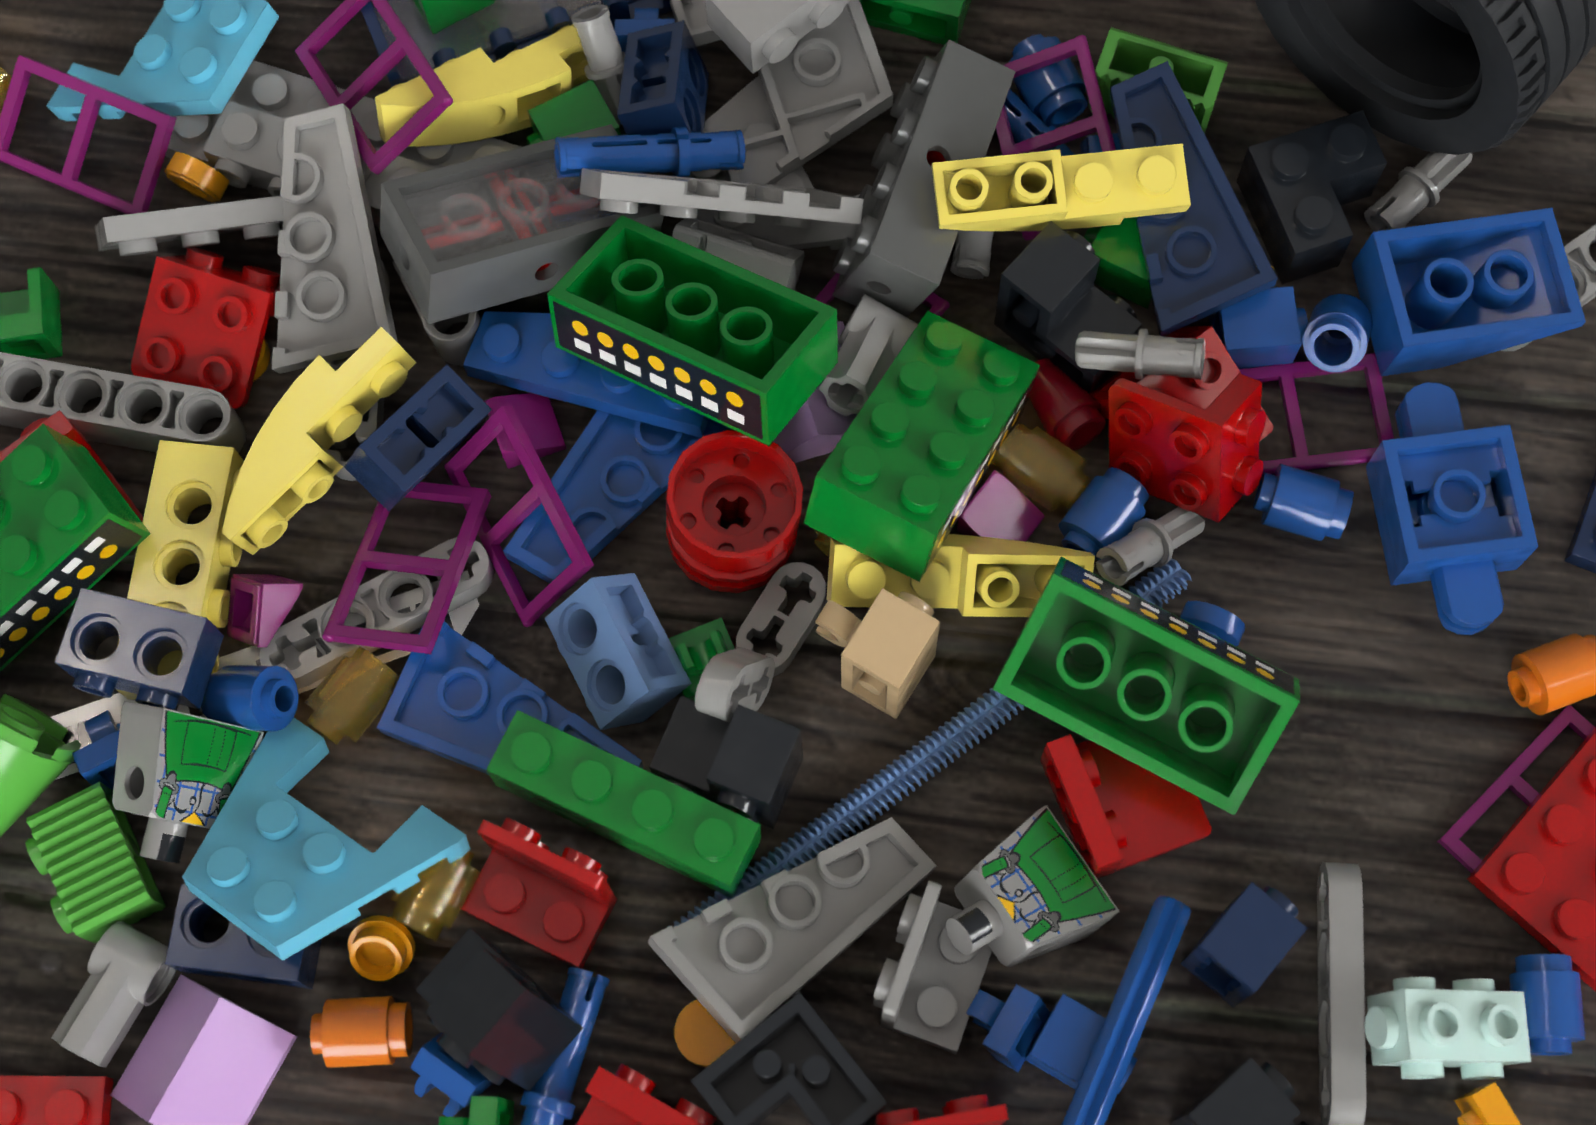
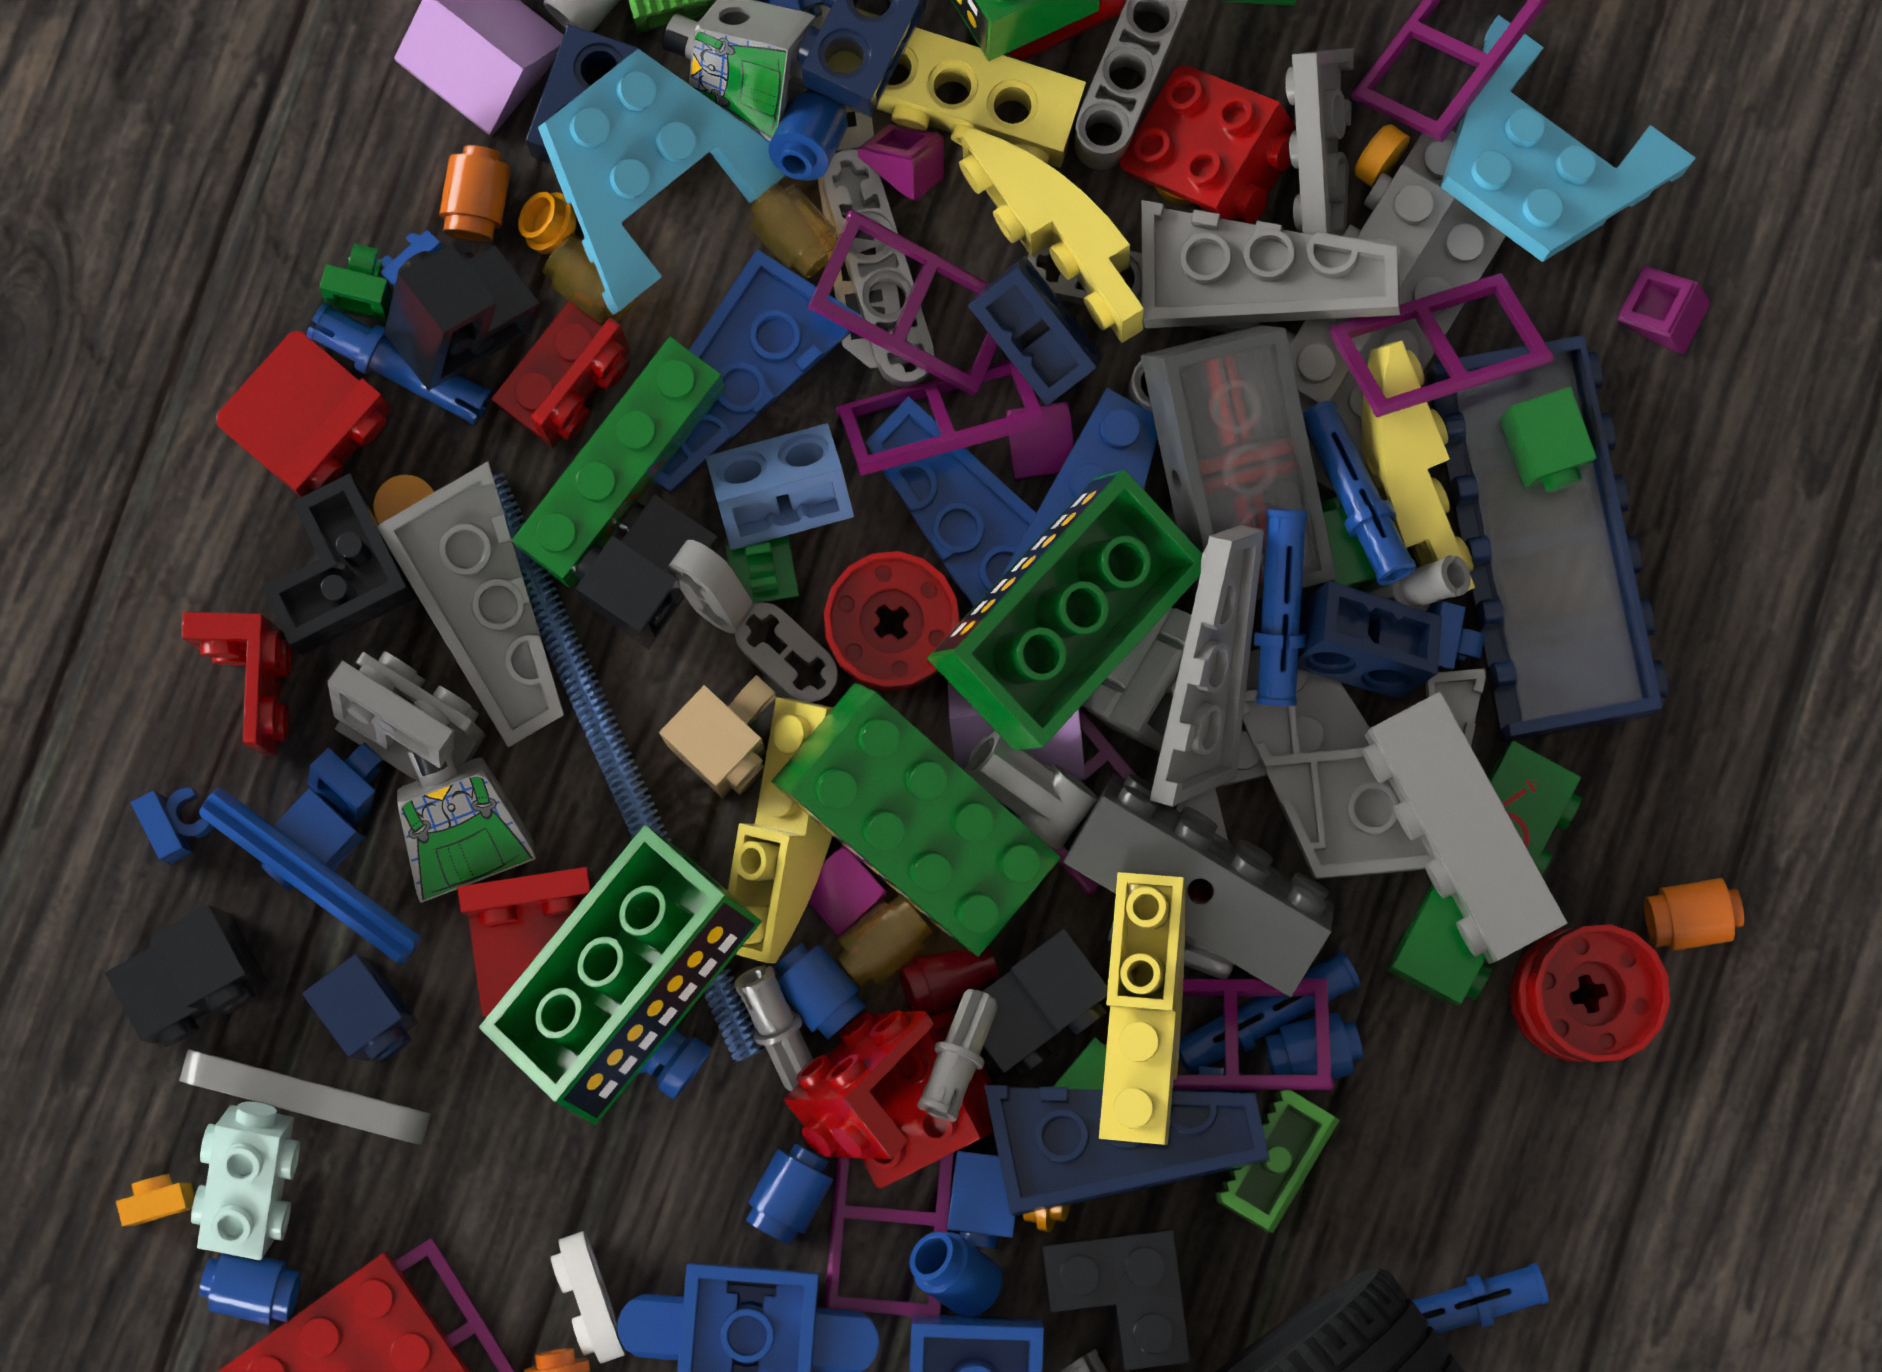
camera: 95 degrees right, 10 degrees up
none -> light grey plate [328,660,455,768]
none -> white plate [551,1231,626,1364]
none -> blue pin [1303,401,1416,585]

